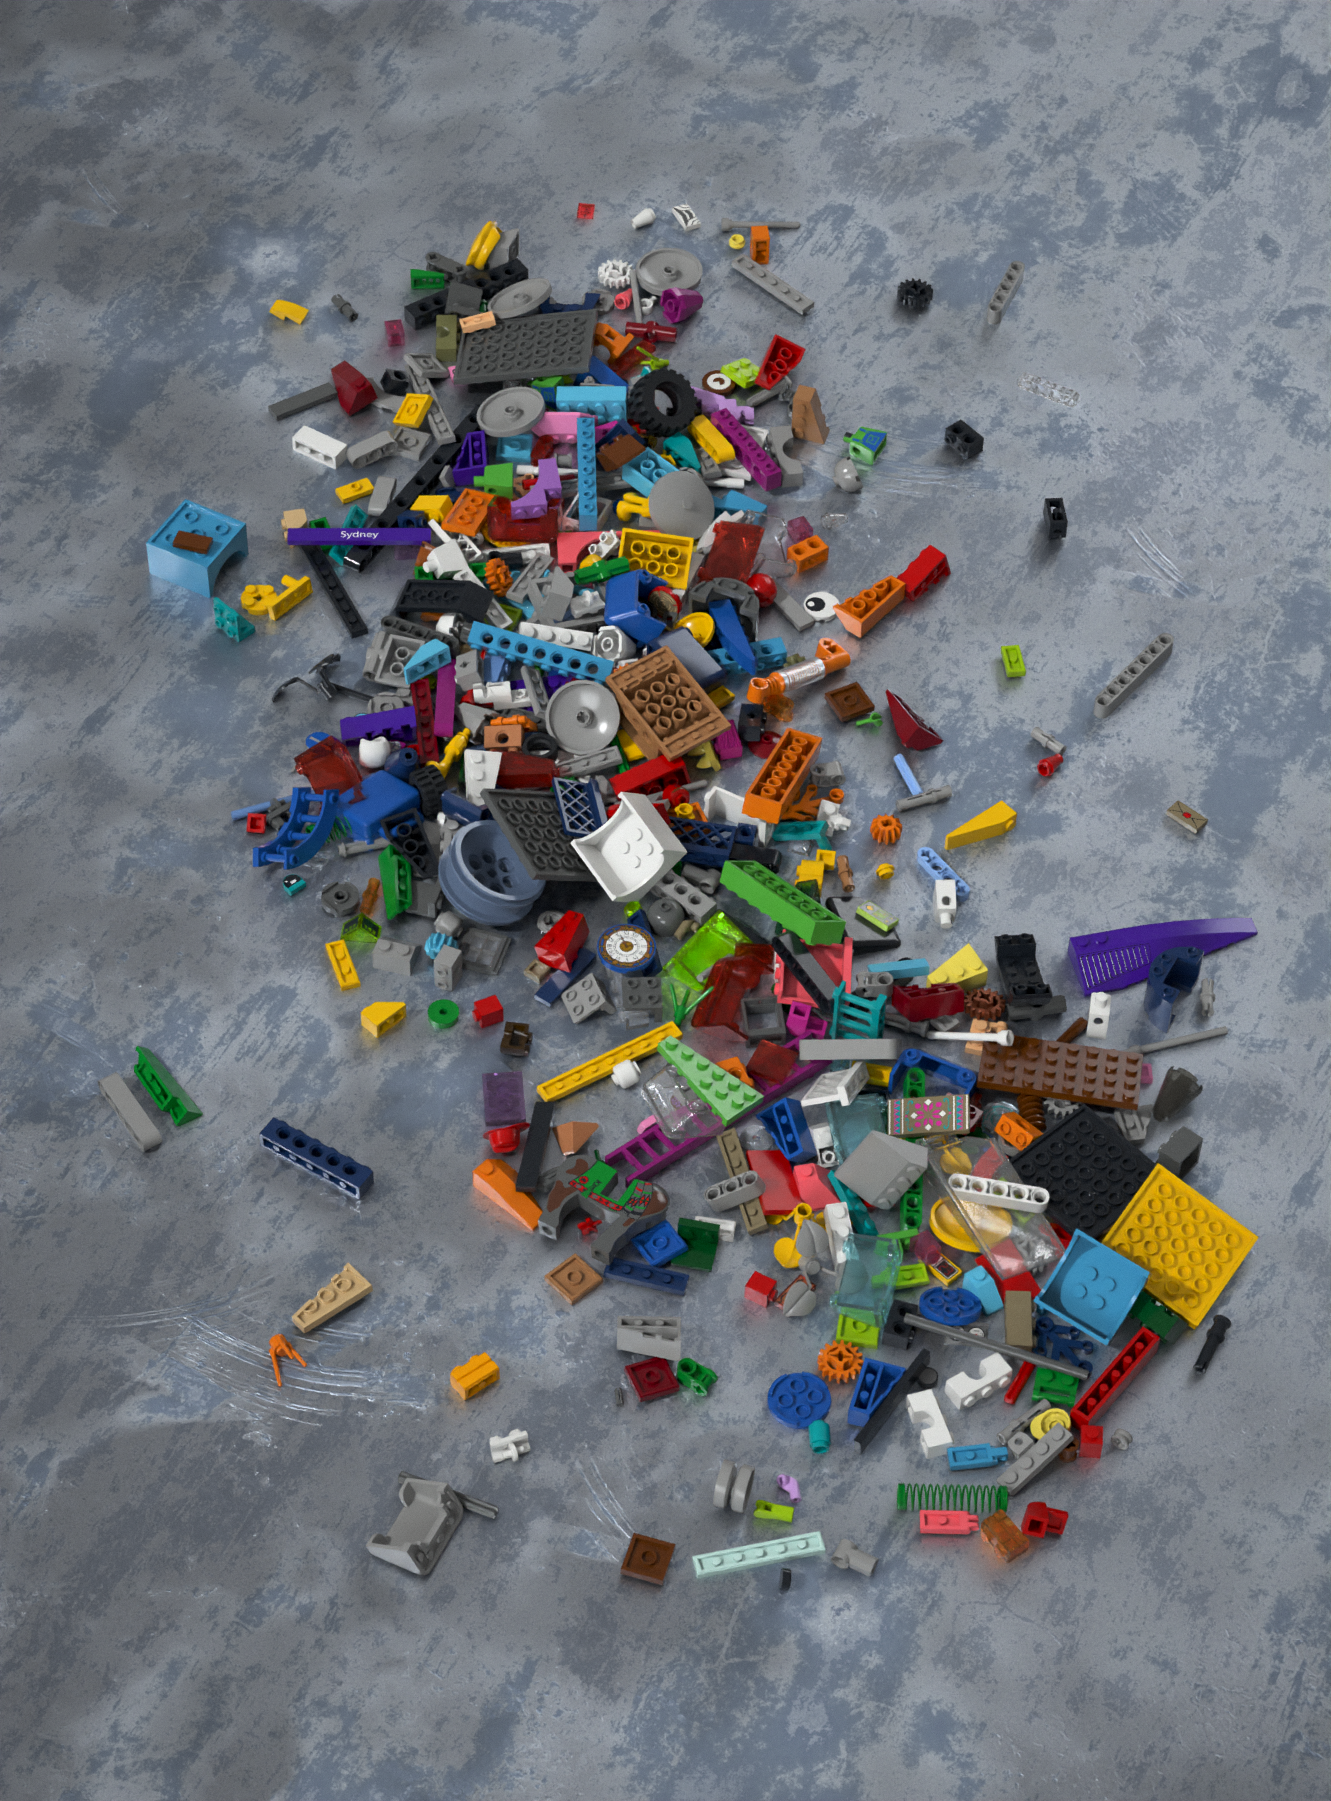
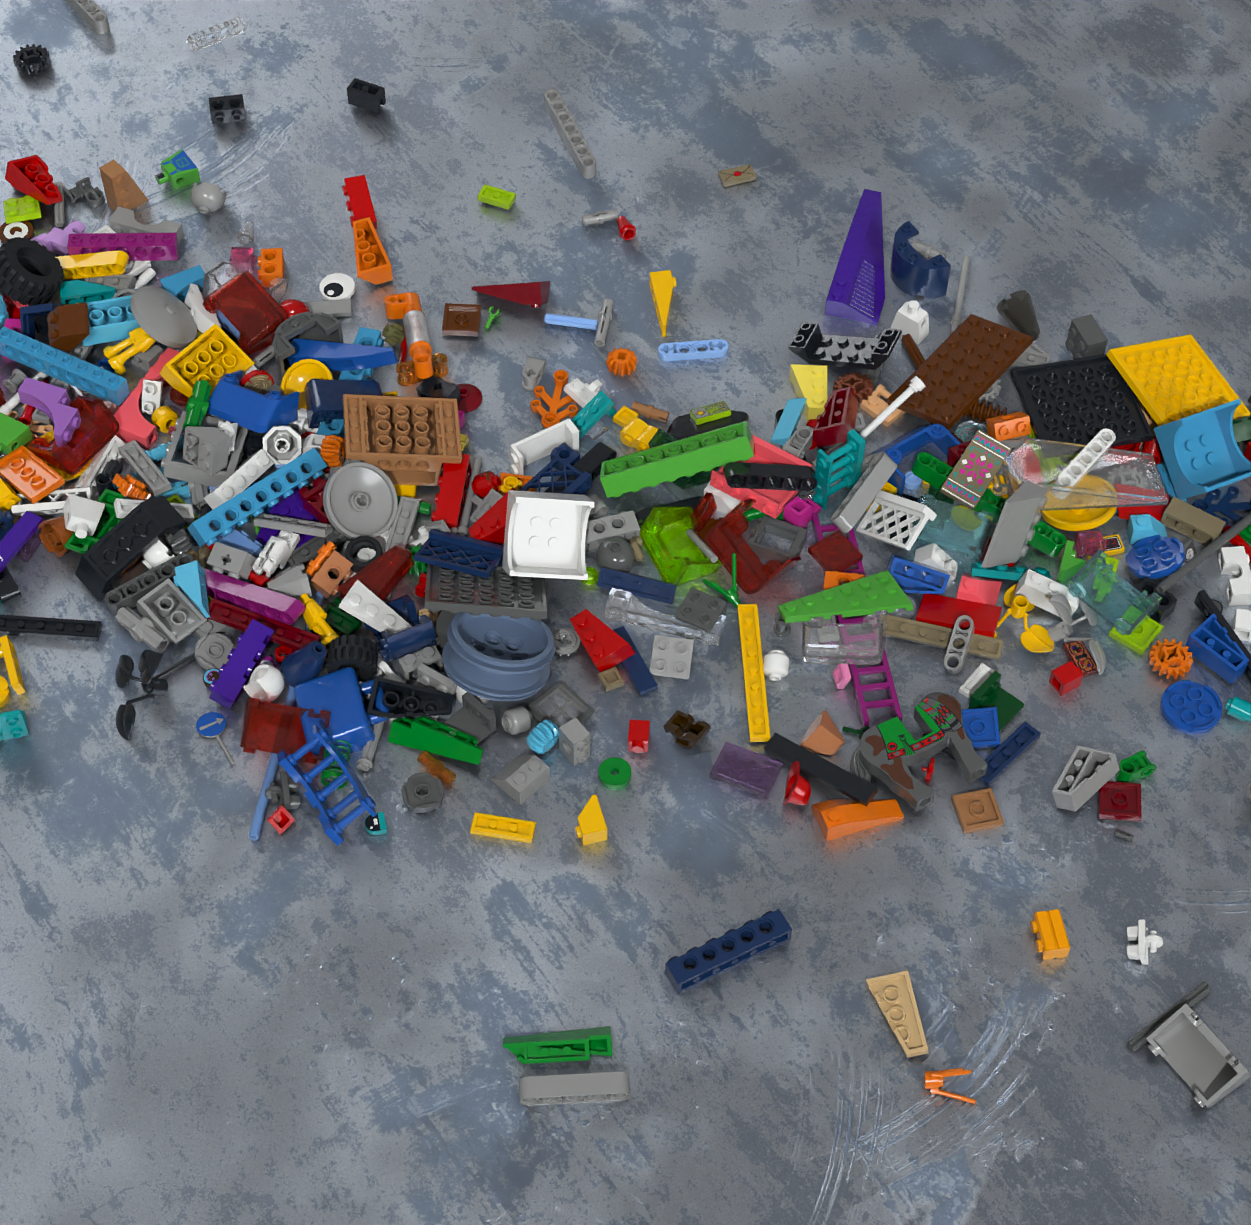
camera: 60 degrees left, 5 degrees up
clear neon green slope [340,913,382,944] -> none
tile [597,924,656,974] -> none
orange brick [742,727,823,824] -> none
yellow plate [876,863,895,880] -> none
white torso [933,880,956,929] -> none

